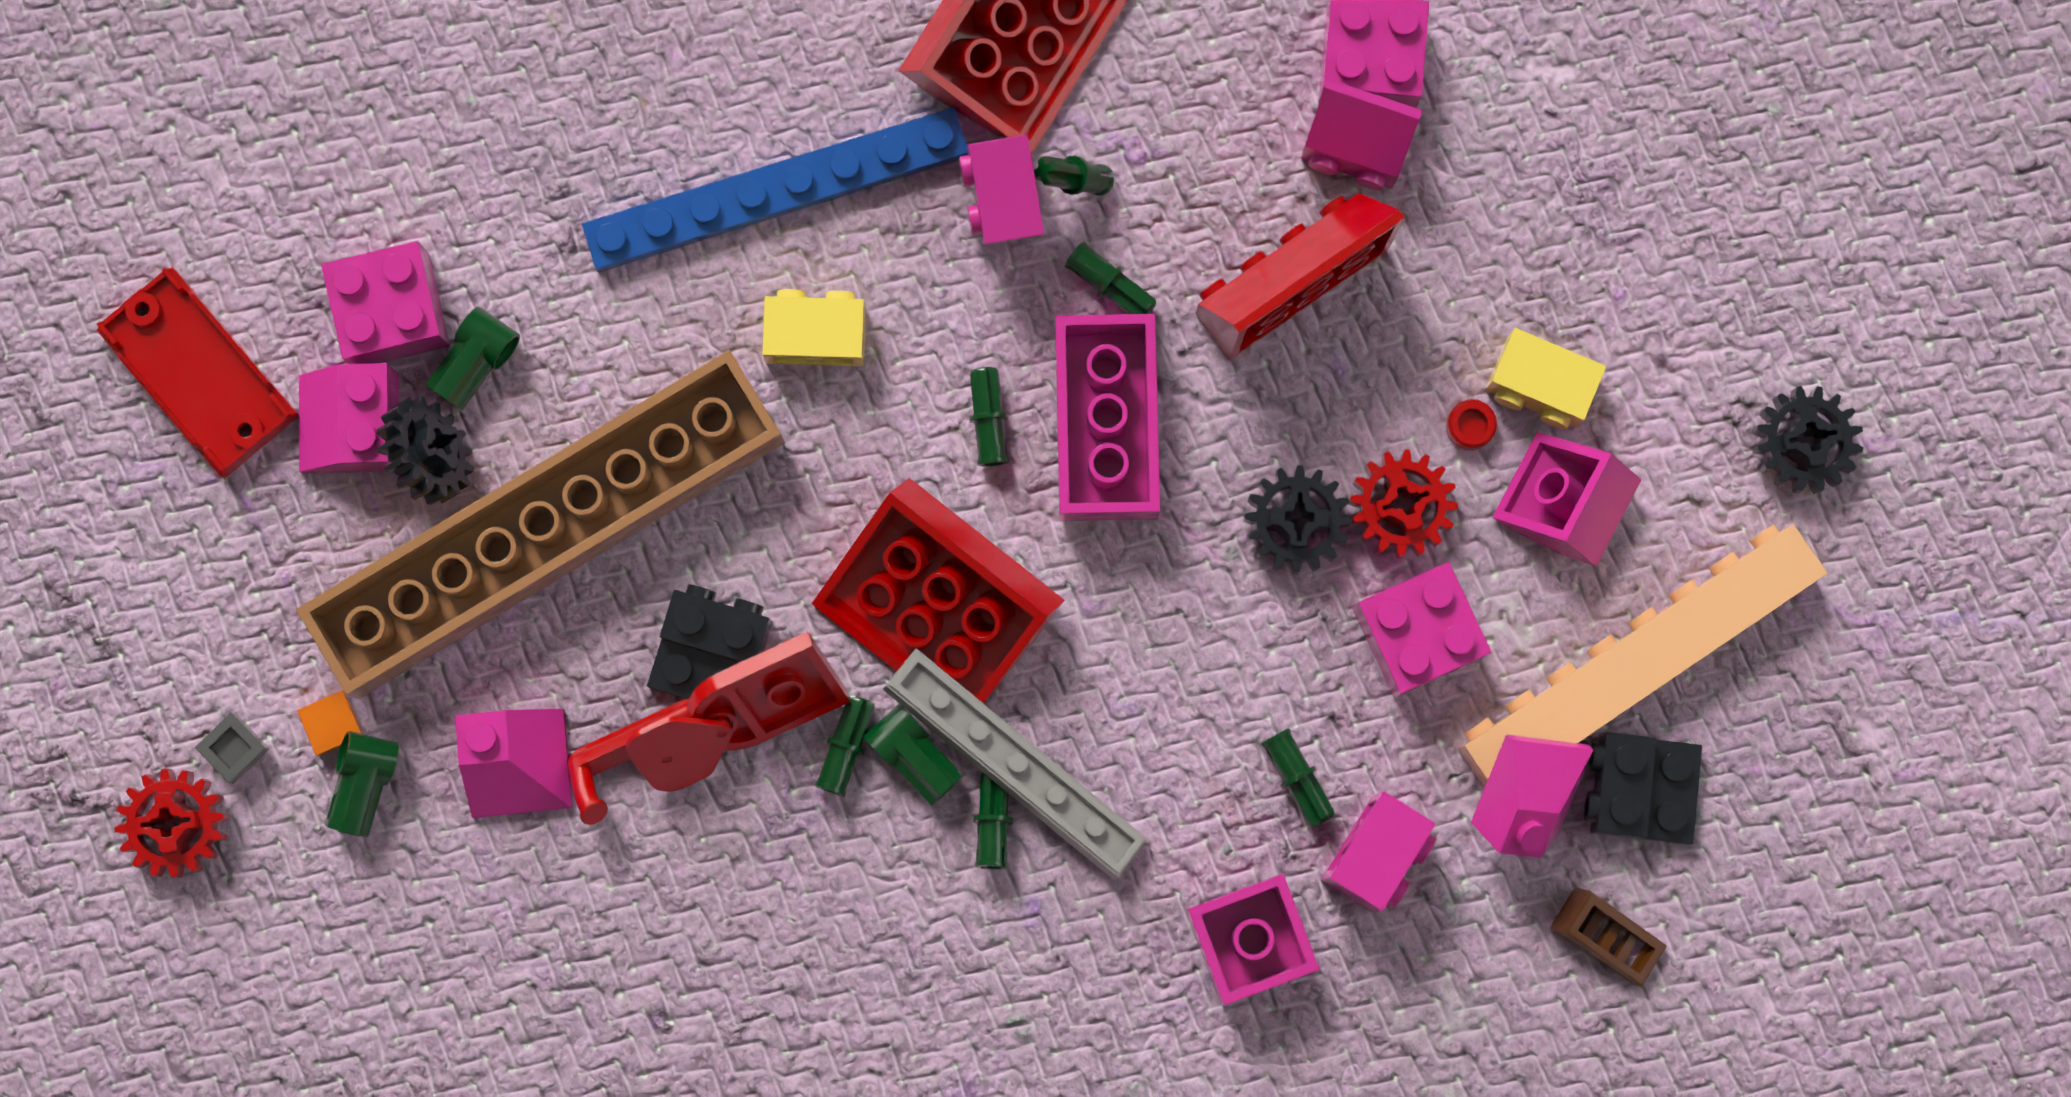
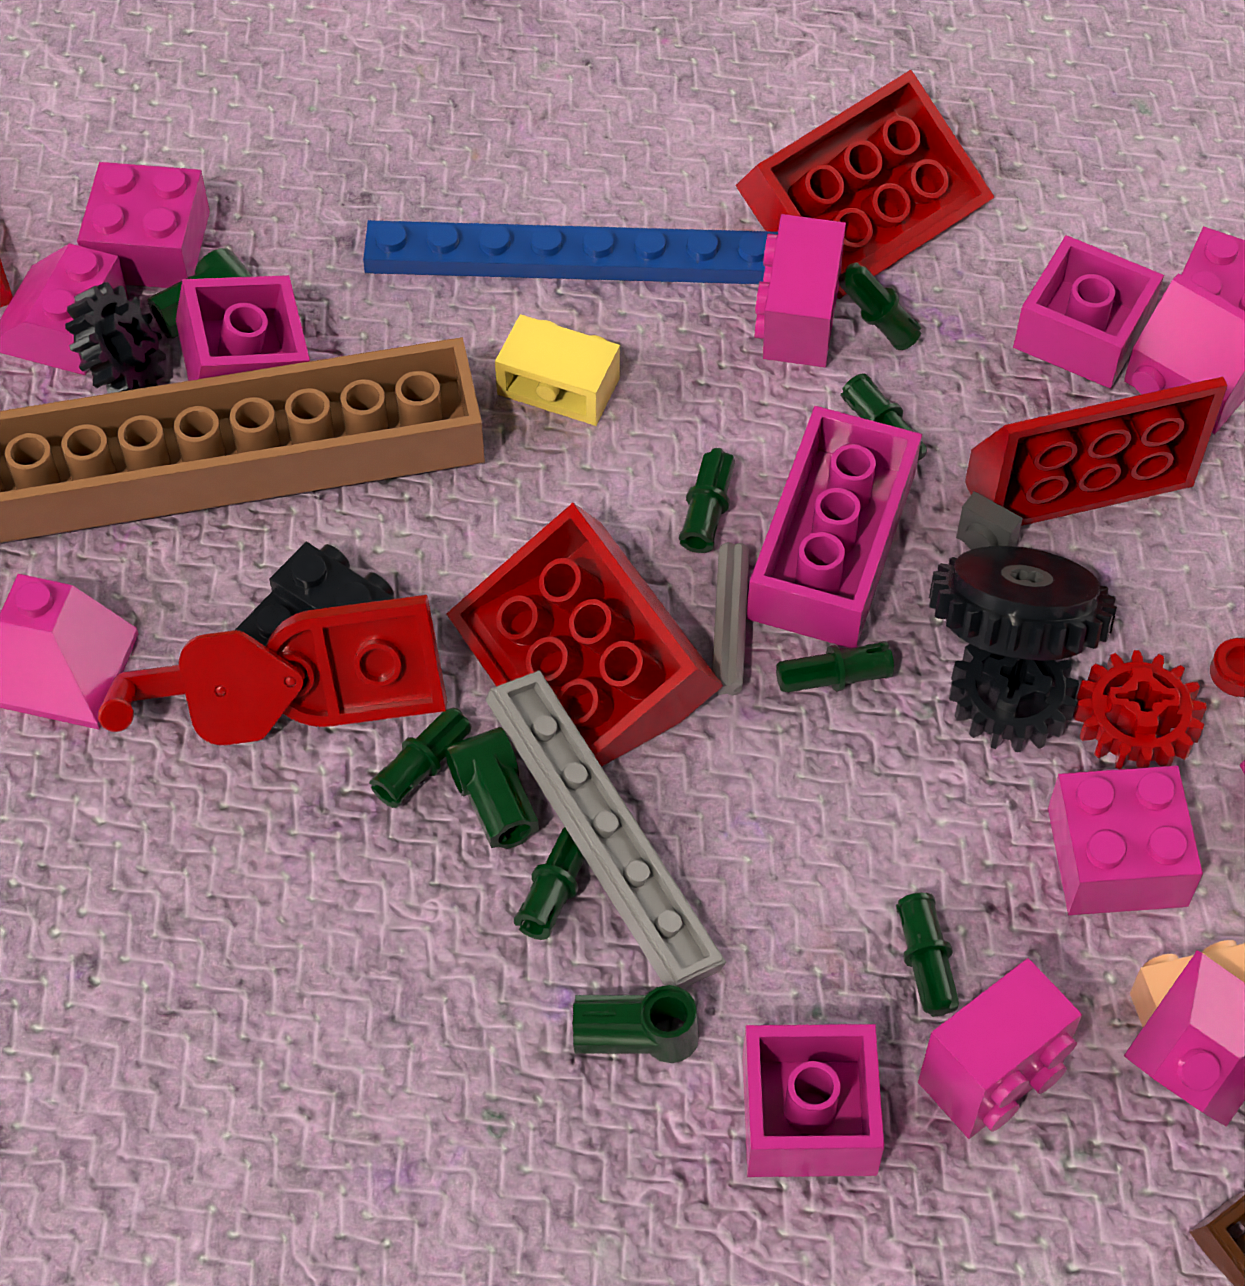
camera: 20 degrees right, 25 degrees down
none -> dark pink brick [176,275,310,381]
none -> dark green piece [572,985,700,1063]
none -> light grey axle [712,542,749,696]
none -> dark green axle [776,641,894,692]
none -> black gear [929,546,1117,661]
none -> dark grey plate [956,491,1023,550]
none -> dark pink brick [1013,235,1164,389]

